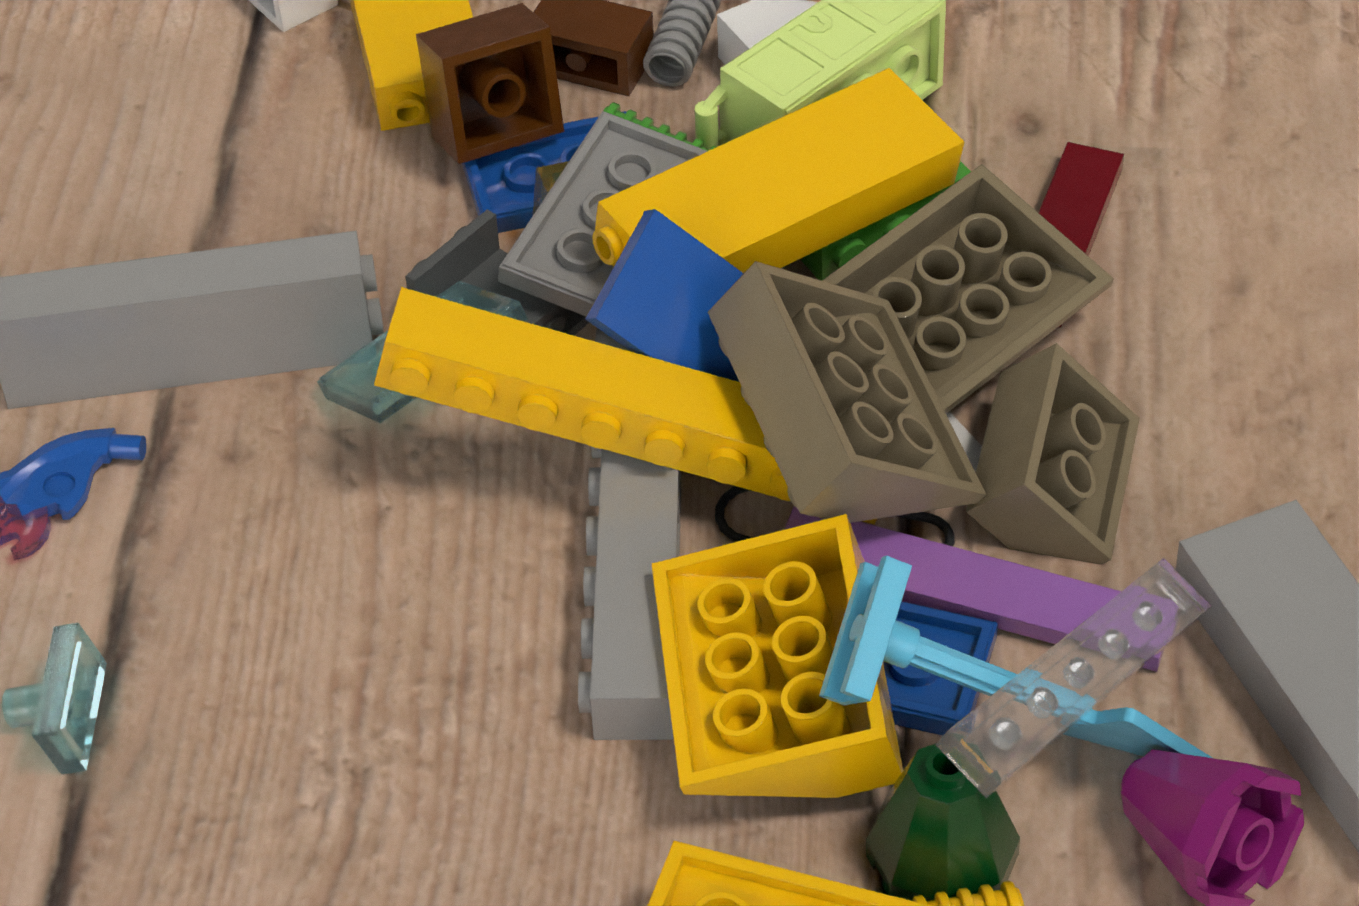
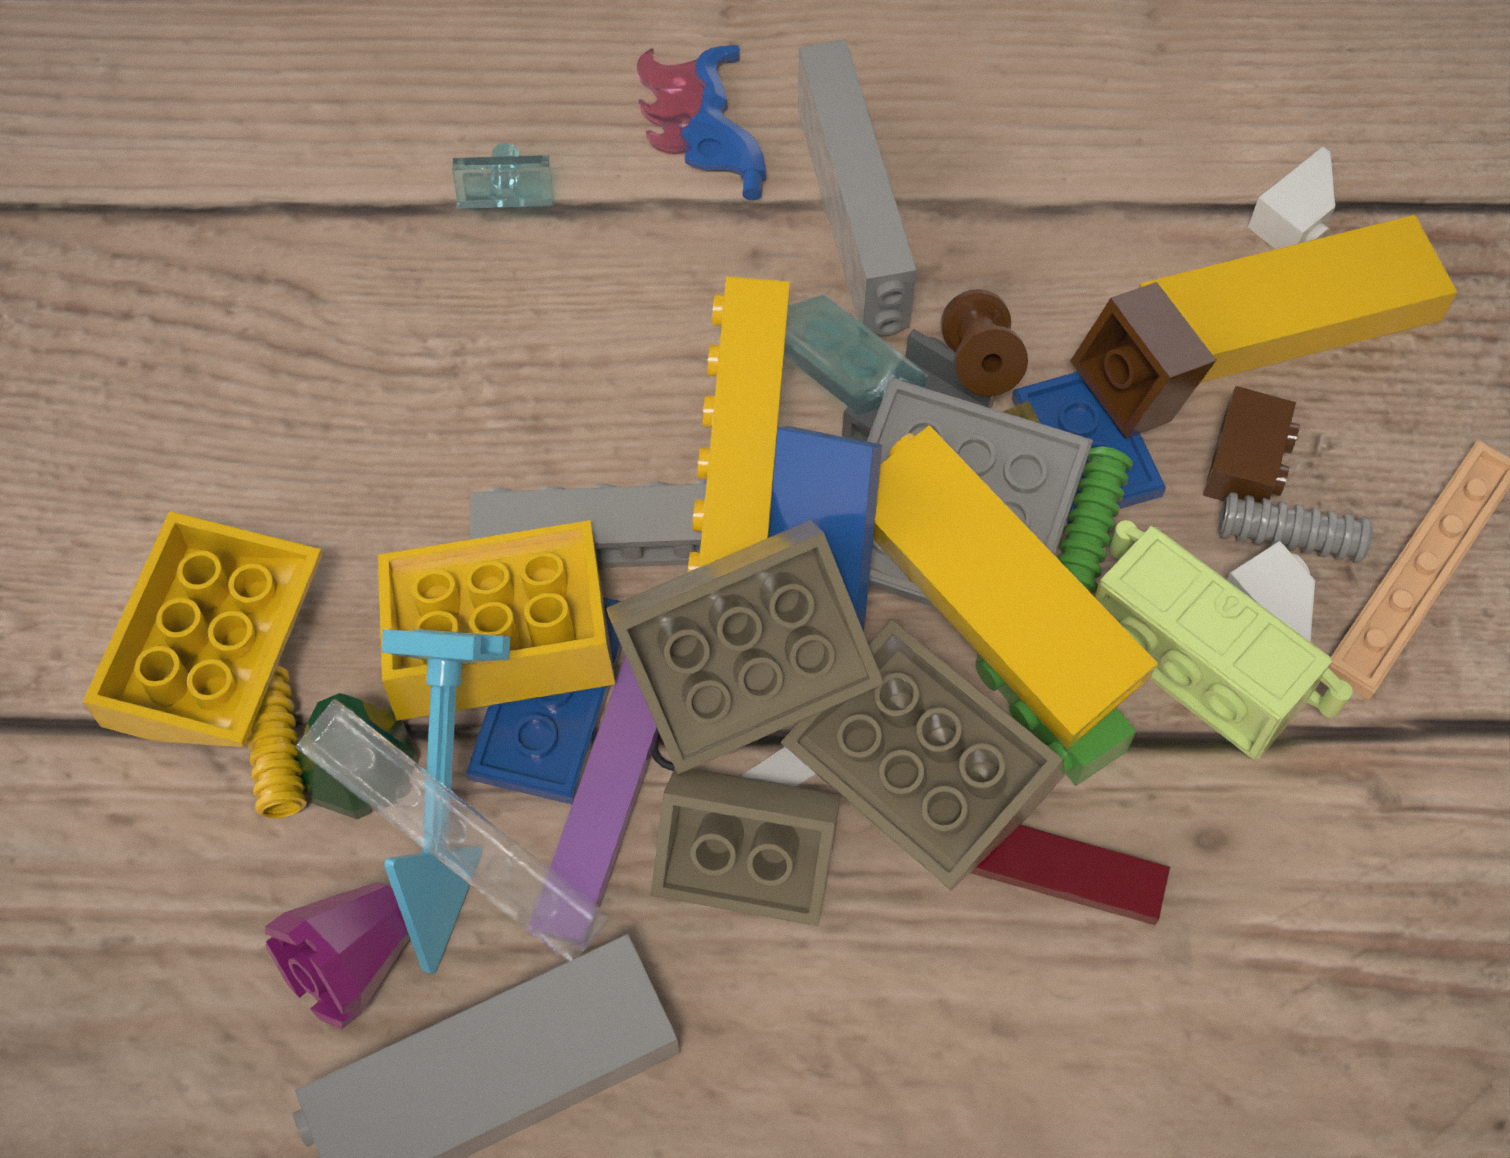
camera: 85 degrees right, 15 degrees up
none -> reddish brown piece [941,289,1028,396]

